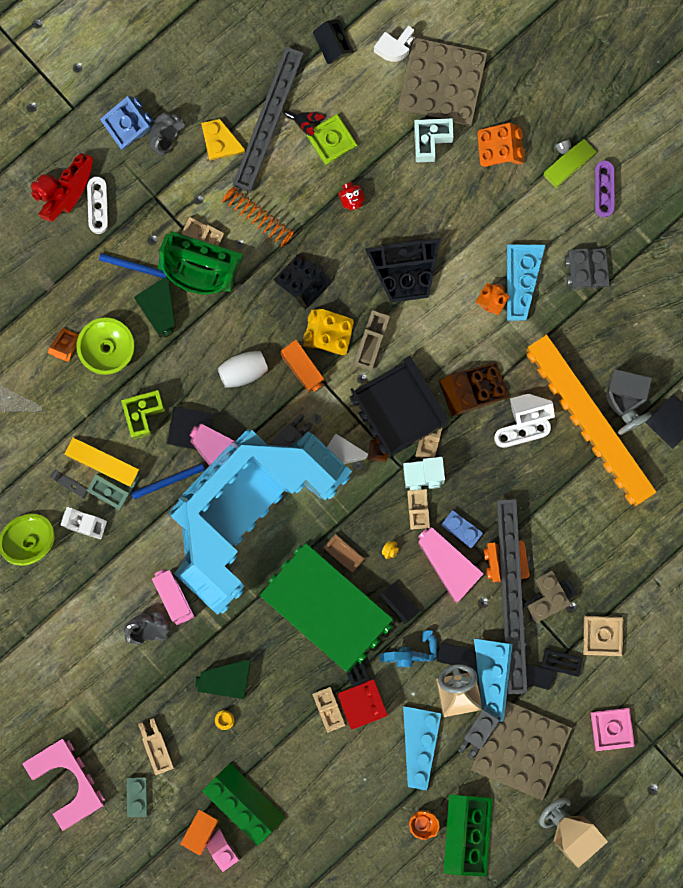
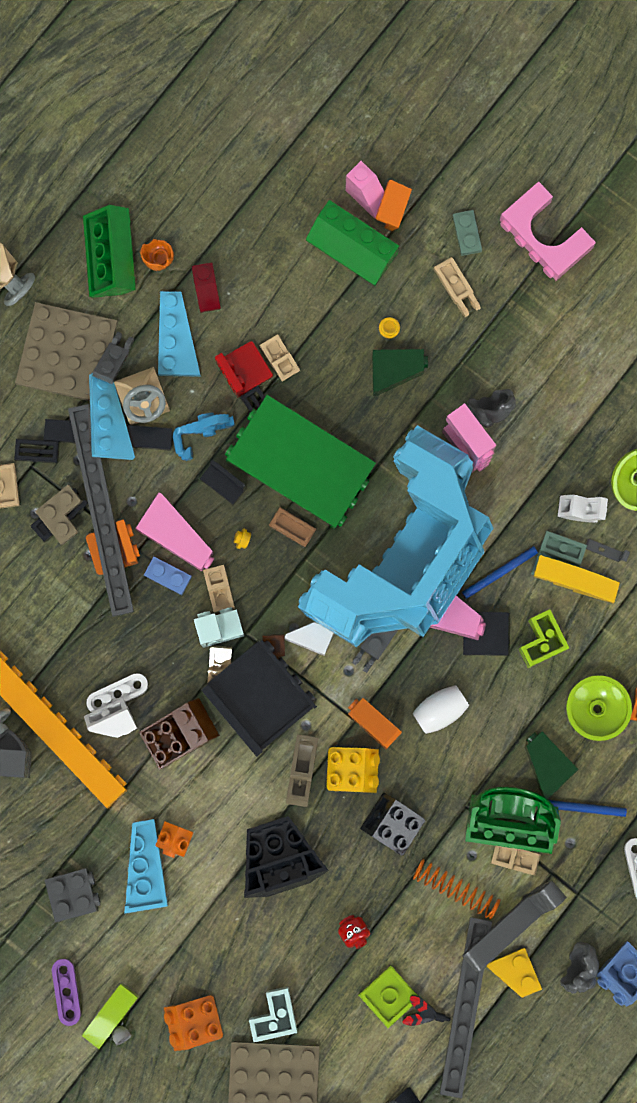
camera: 170 degrees right, 0 degrees up
none -> dark red slope [192,262,221,313]
none -> dark grey beam [462,880,567,973]

